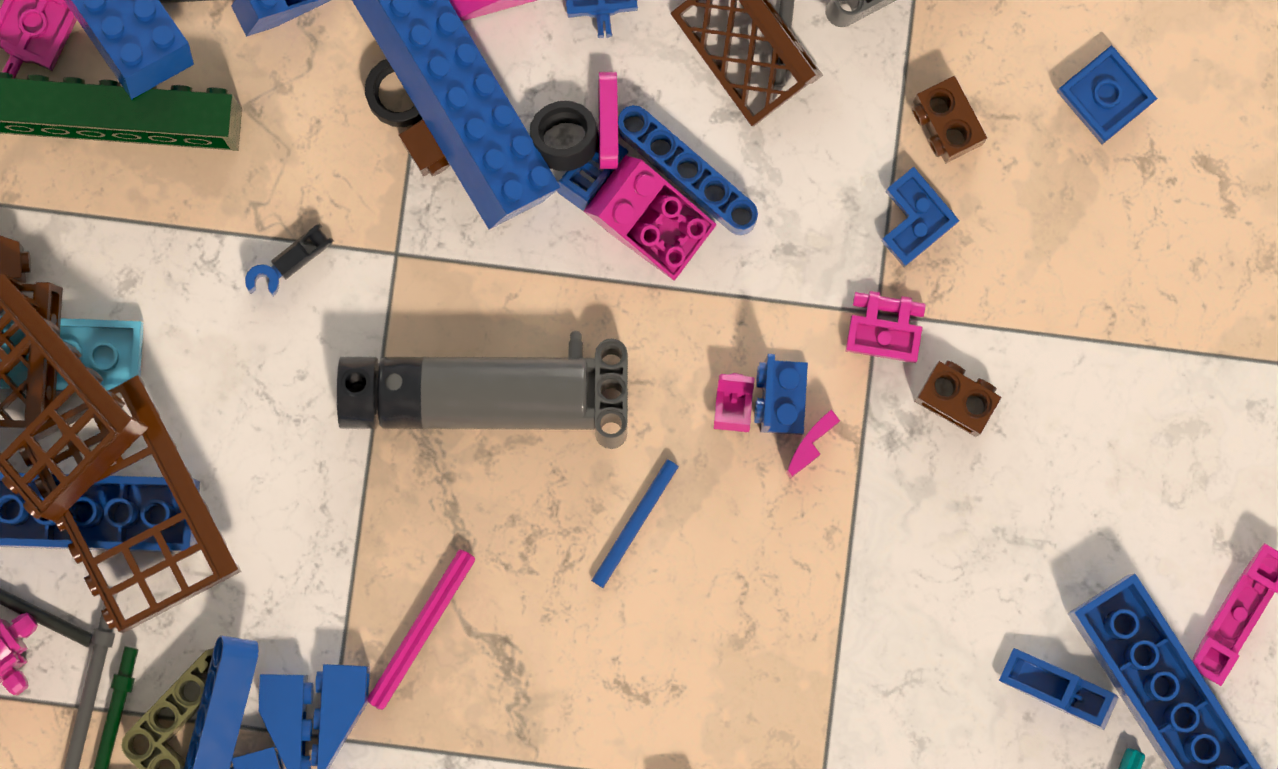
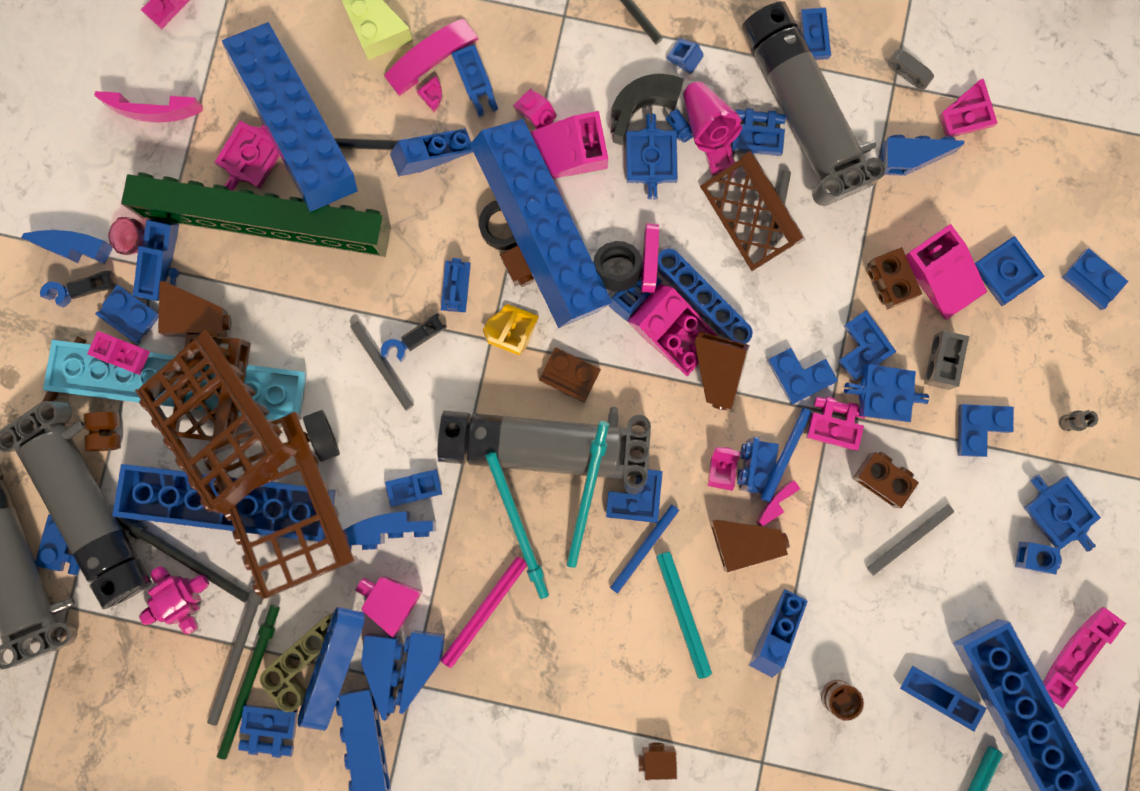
camera: 10 degrees right, 0 degrees up
none -> black tyre [303,410,340,462]
none -> blue slope [328,511,436,550]
none -> dark grey bar [350,321,414,411]
none -> dark pink torso [355,576,423,637]
none -> blue slope [384,469,442,508]
none -> blue hinge [441,258,471,313]
none -> yellow slope [483,304,539,356]
none -> teal bar [485,452,549,599]
none -> reddish brown plate [539,347,601,403]
none -> teal bar [566,421,609,568]
none -> blue plate [606,469,663,523]
none -> teal axle [656,552,712,679]
none -> reddish brown slope [695,332,750,410]
none -> reddish brown slope [709,520,790,572]
none -> blue slope [749,589,808,678]
none -> blue bar [760,408,812,503]
none -> blue plate [767,348,838,405]
none -> reddish brown wheel [821,680,864,721]
none -> blue plate [844,364,929,422]
none -> dark grey bar [867,504,954,576]
none -> dark pink slope [906,224,987,321]
none -> dark grey brick [924,330,969,390]
none -> blue plate [958,404,1014,457]
none -> blue brick [1015,542,1062,575]
none -> blue plate [1024,474,1101,552]
none -> dark grey pin [1059,410,1098,431]
none -> blue plate [1062,248,1128,310]

